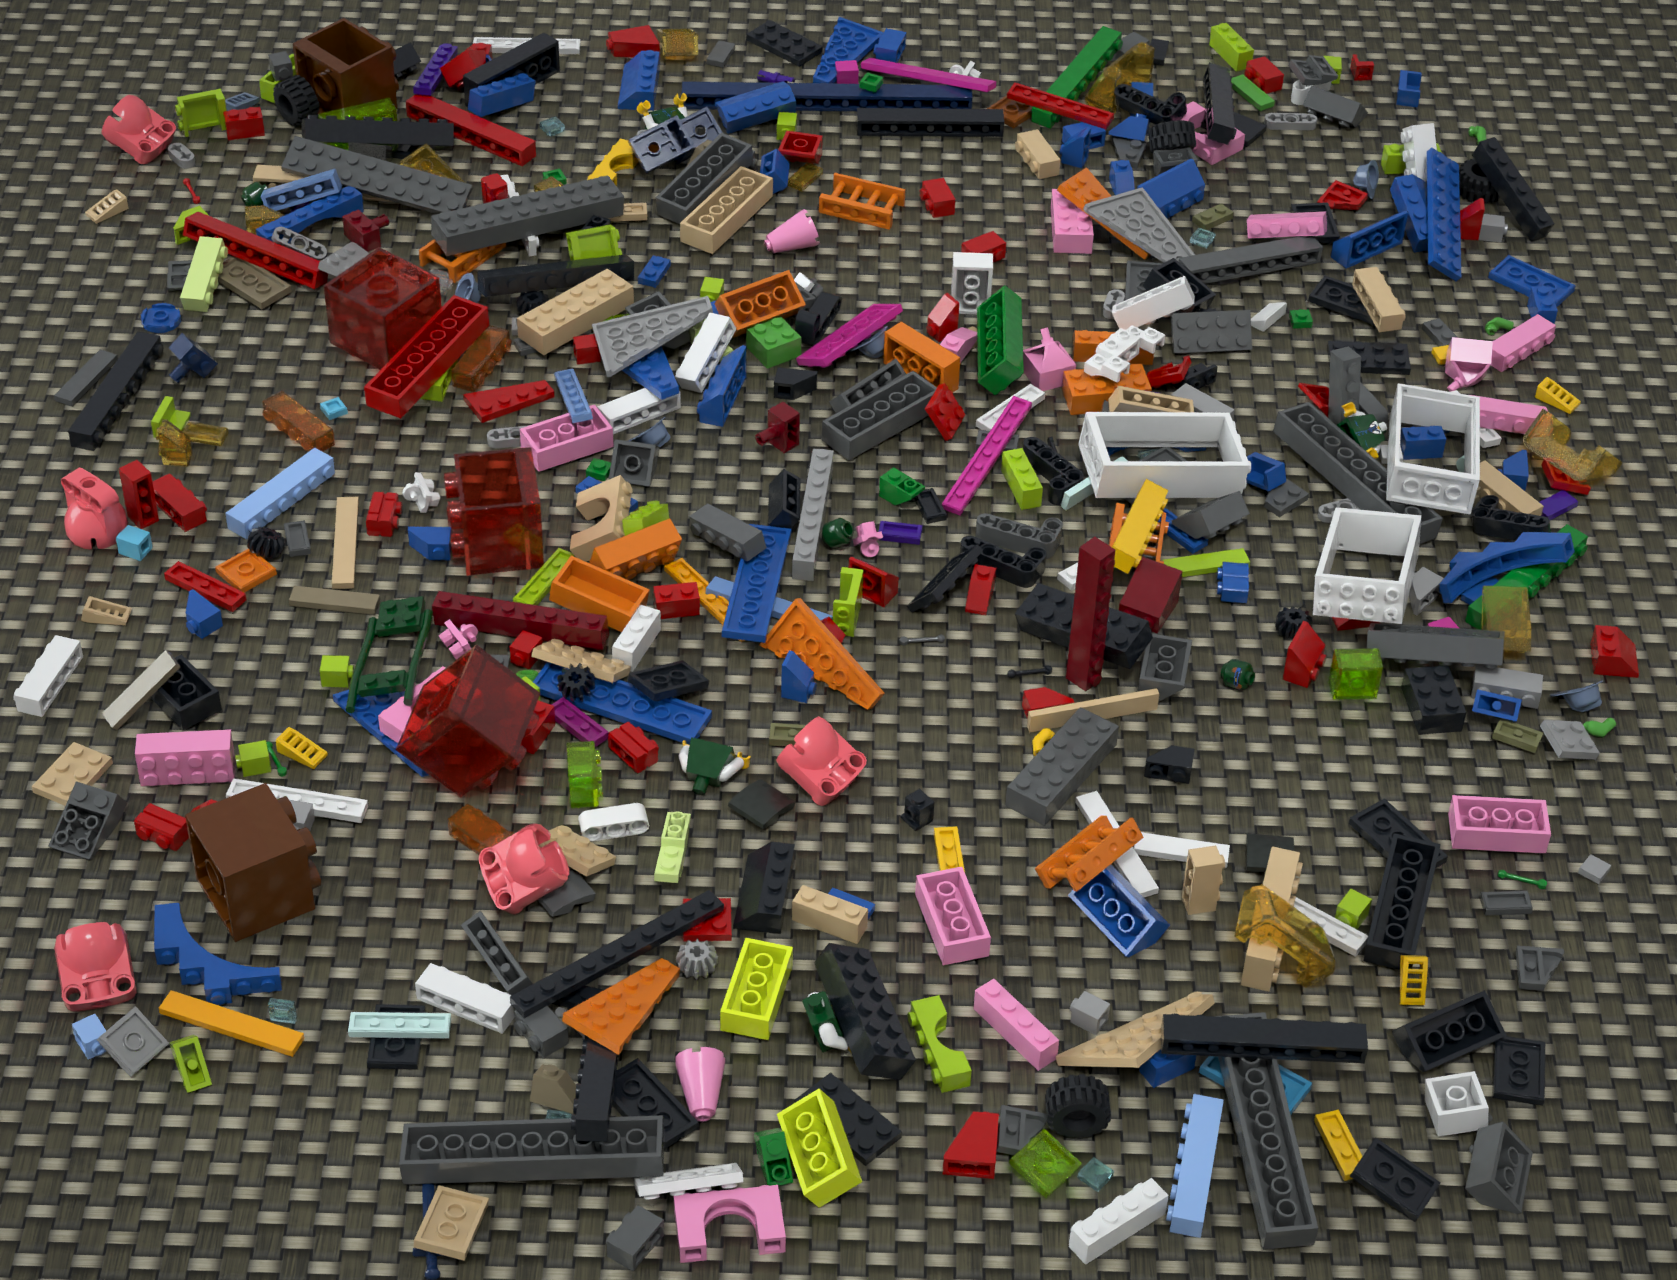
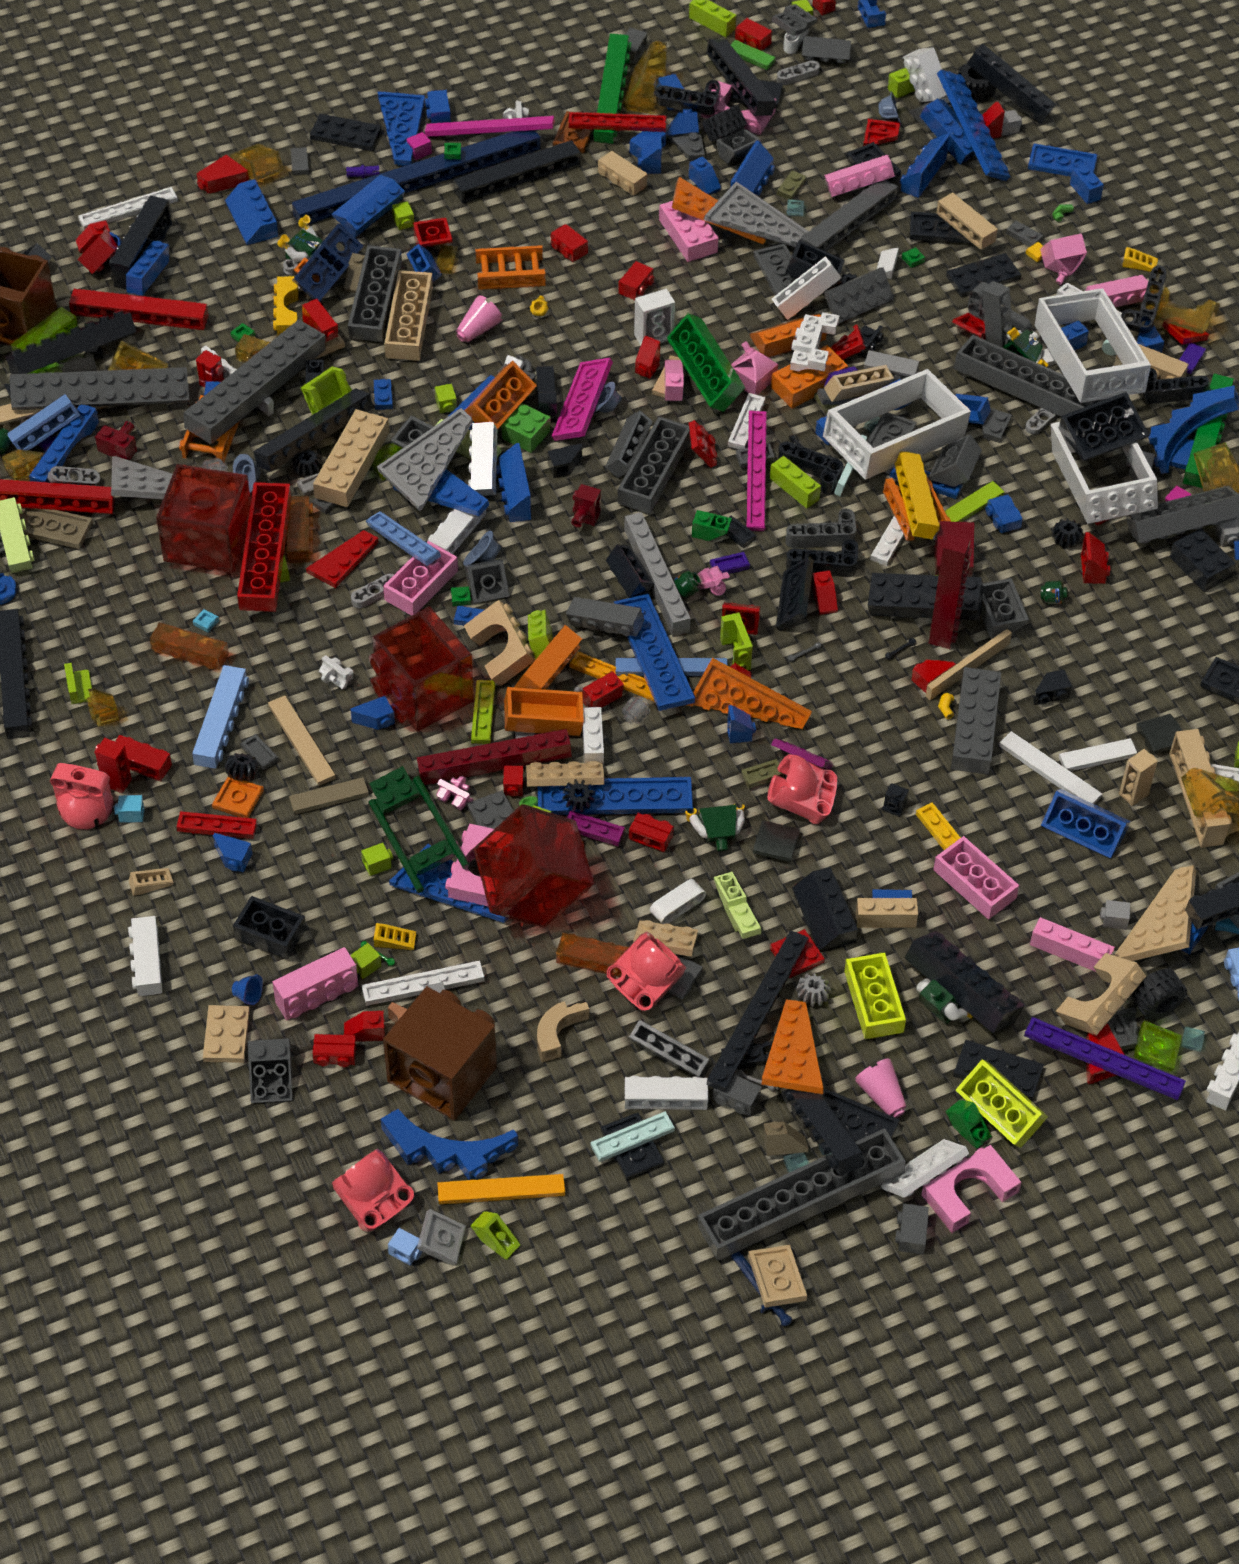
camera: 25 degrees left, 10 degrees up
tile [102,650,180,730] -> none
dark blue brick [169,333,218,383] -> none
clear yellow tile [181,422,228,446] -> none
clear light blue tile [268,998,297,1024] -> none
red brick [366,492,402,537] -> none
dark purple plate [413,43,458,96] -> none
clear light blue tile [540,116,565,136] -> none
clear neon green brick [566,741,603,808] -> none
red brick [573,334,601,365] -> none
black plate [628,660,709,701] -> none
orange brick [883,322,961,393] -> none
lime arch [907,995,972,1093] -> none
orange fence [1035,815,1144,892] -> none
light grey beam [1103,289,1125,319] -> none
black tile [1146,39,1169,65] -> none
clear neon green brick [1328,648,1383,700] -> none
bright green arm [1468,125,1486,144] -> none
bright pink brick [1491,314,1556,372] -> none
none -> blue piece [232,974,263,1005]
none -> red slope [302,299,338,342]
none -> yellow animal [530,296,549,316]
none -> tan arch [537,1001,589,1062]
none -> clear head [622,696,650,724]
none -> magenta tile [771,739,833,769]
none -> dark purple tile [1024,1017,1186,1100]
none -> tan arch [1056,953,1146,1035]
none -> black slope [1059,392,1150,461]
none -> black beam [1121,265,1167,333]

